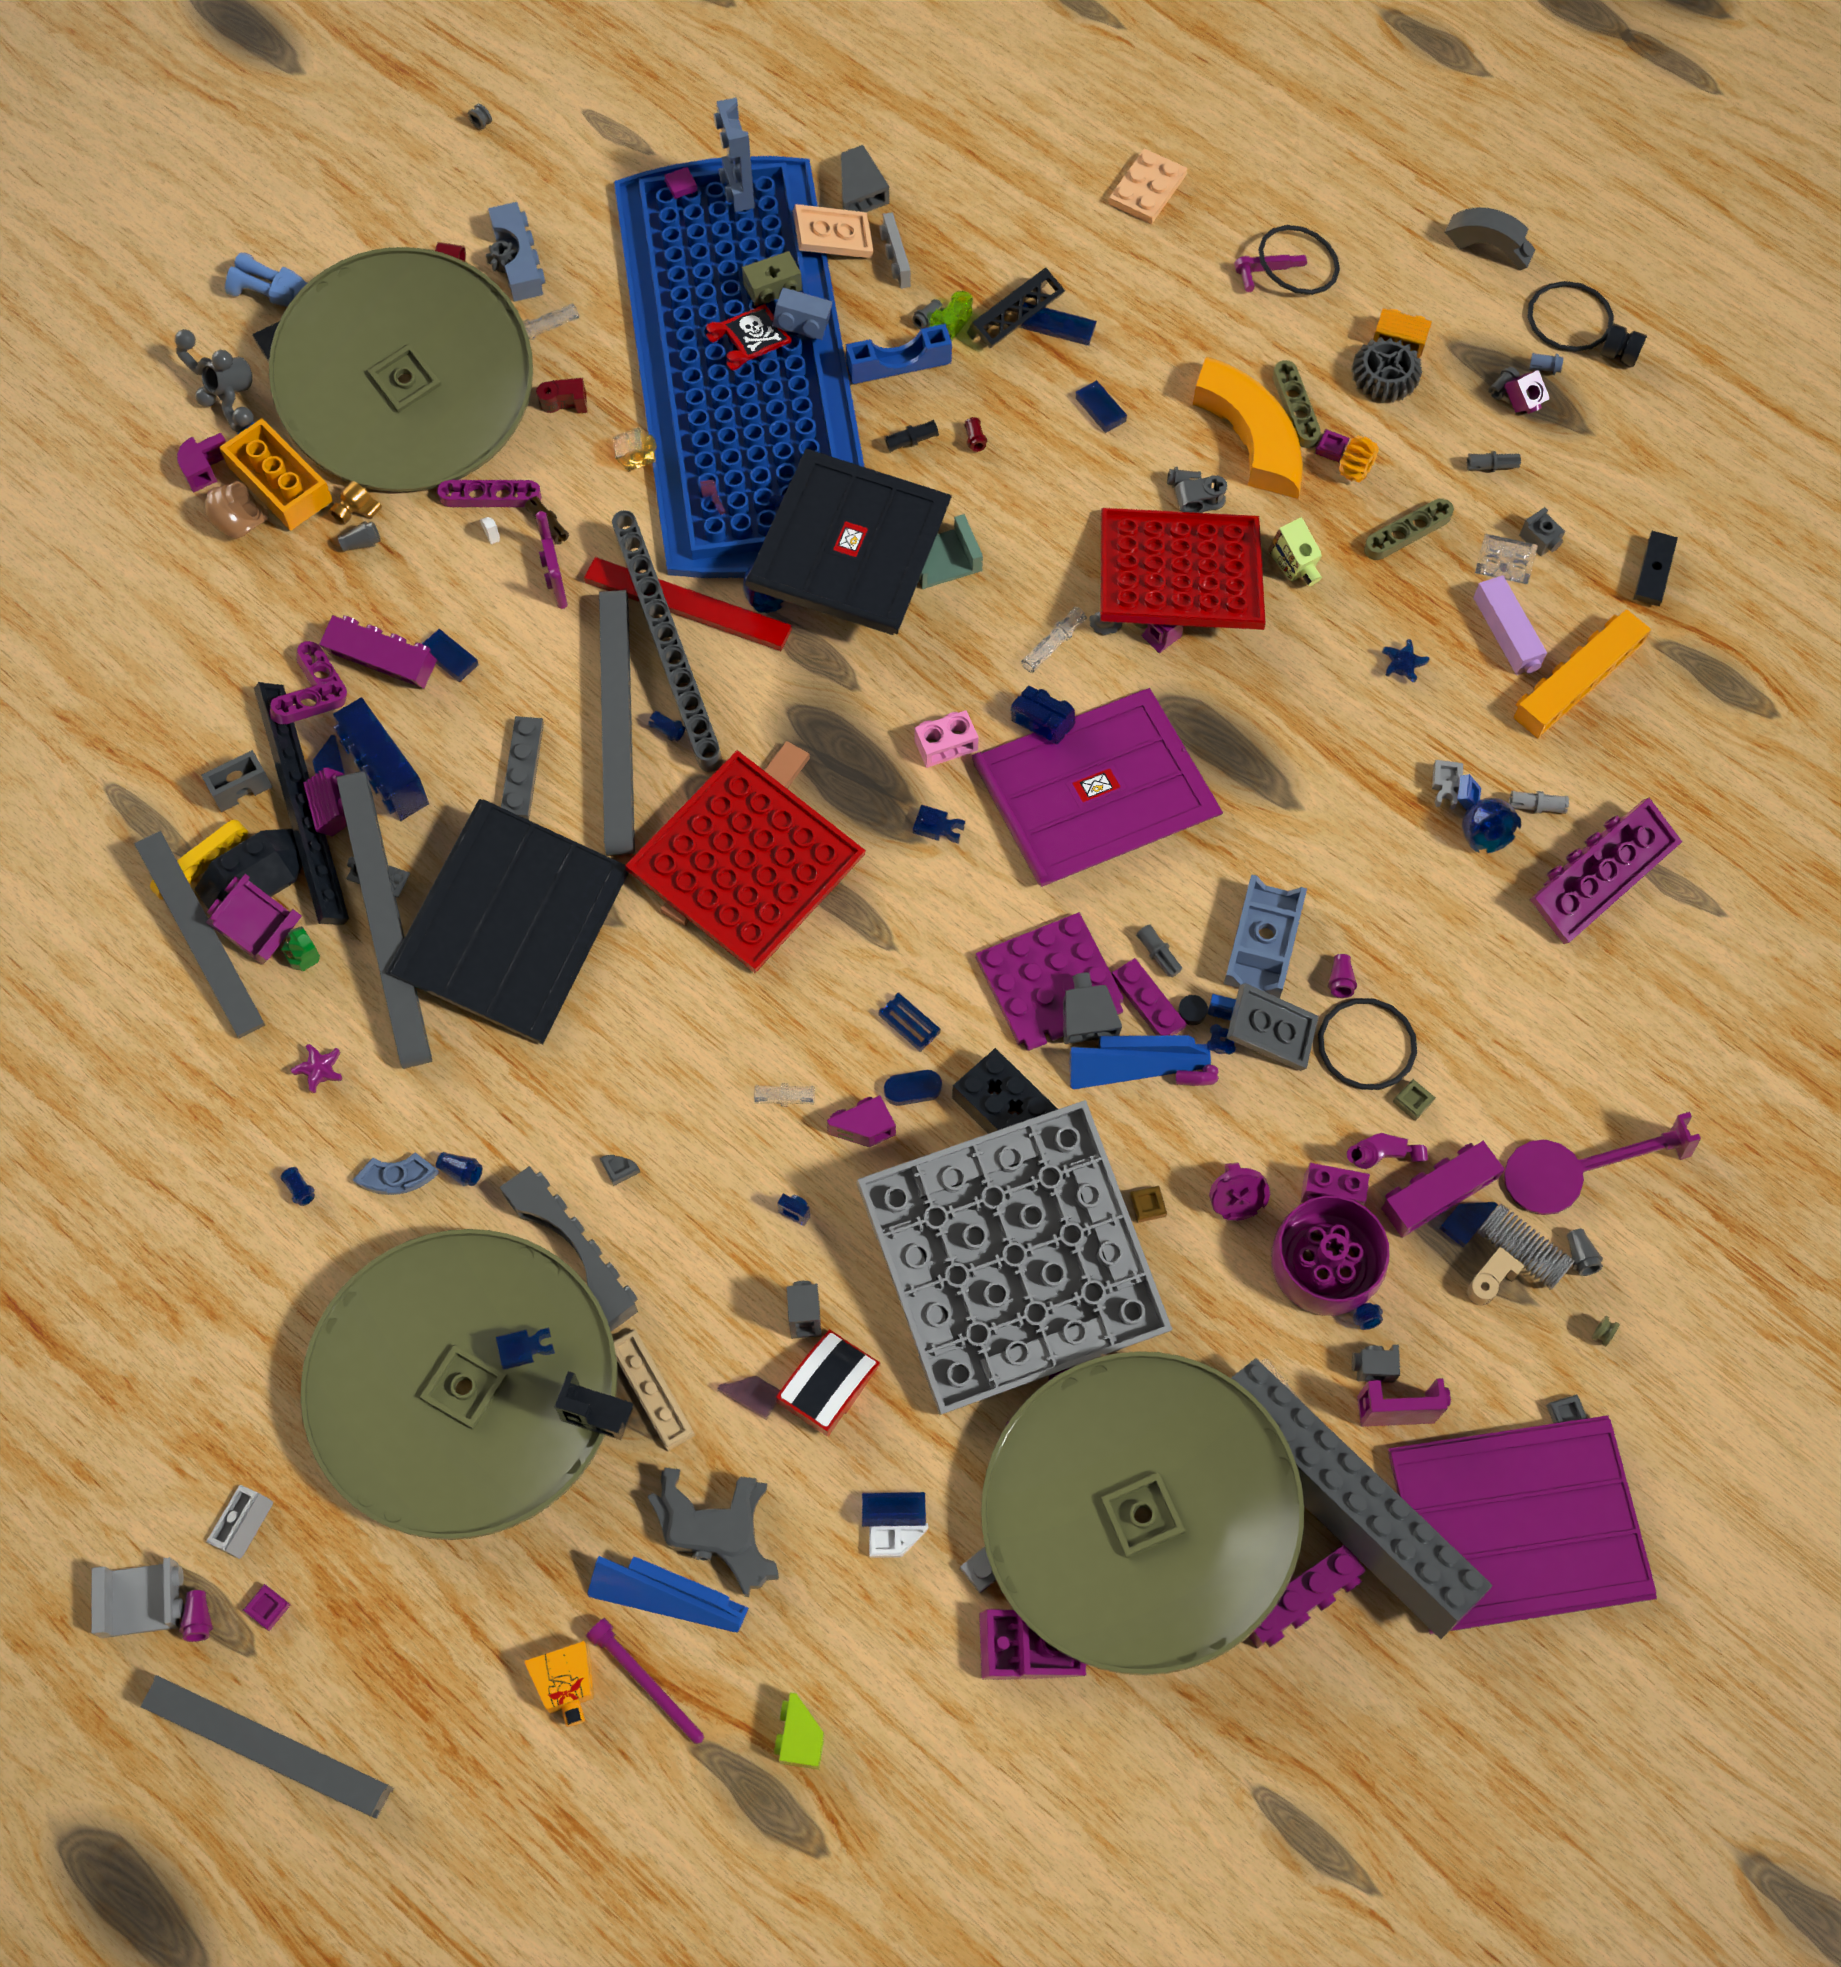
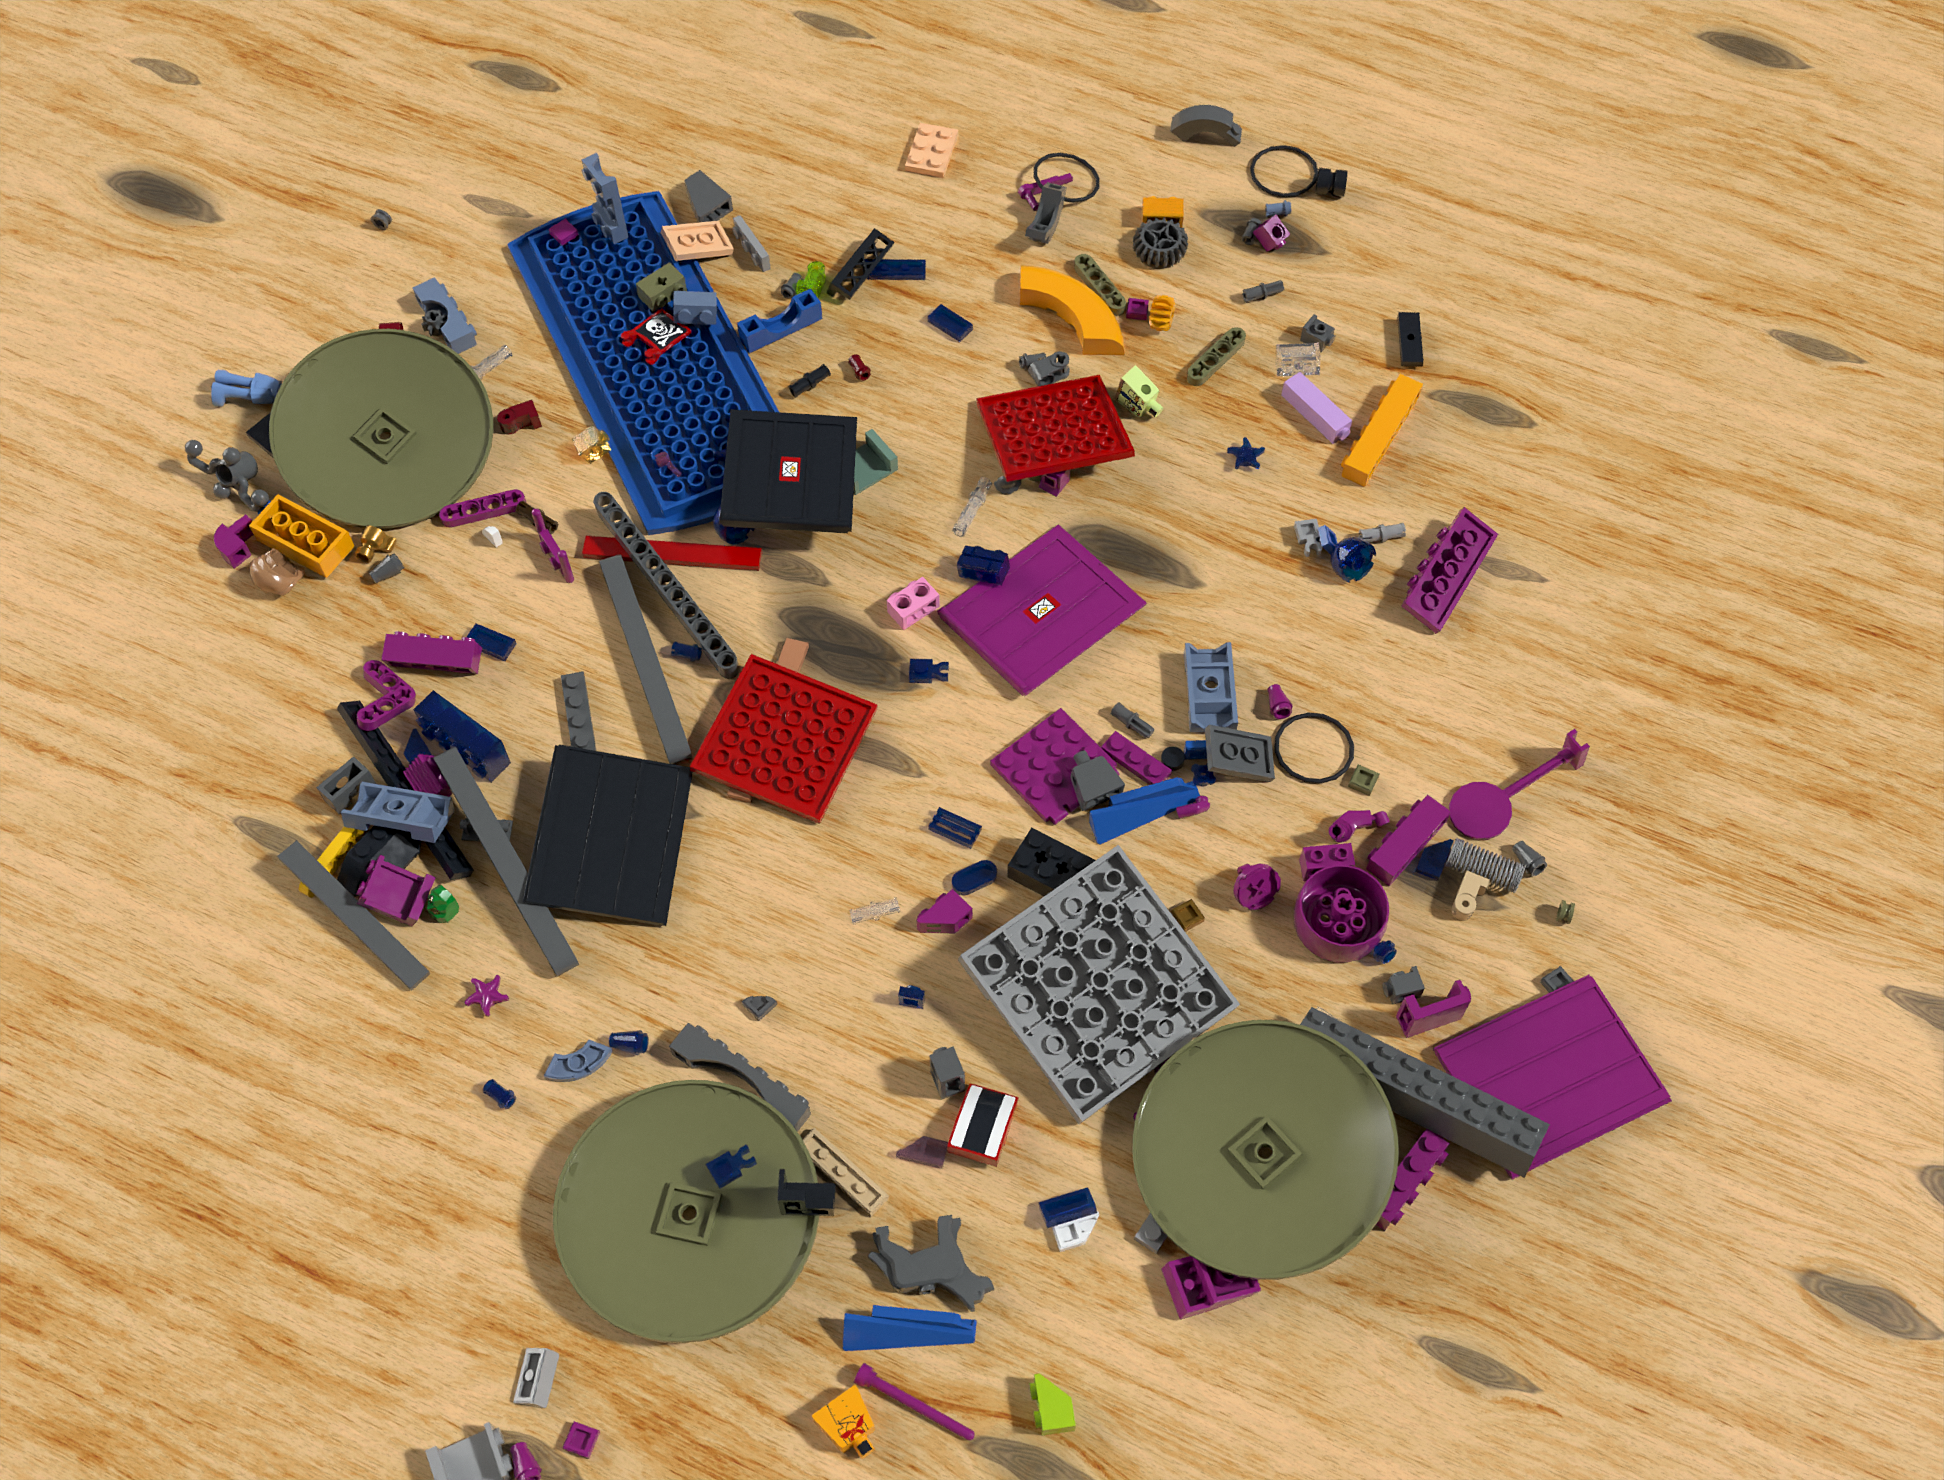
camera: 15 degrees left, 5 degrees down
none -> sand blue piece [341,782,454,843]
none -> dark grey arch [1025,182,1067,244]

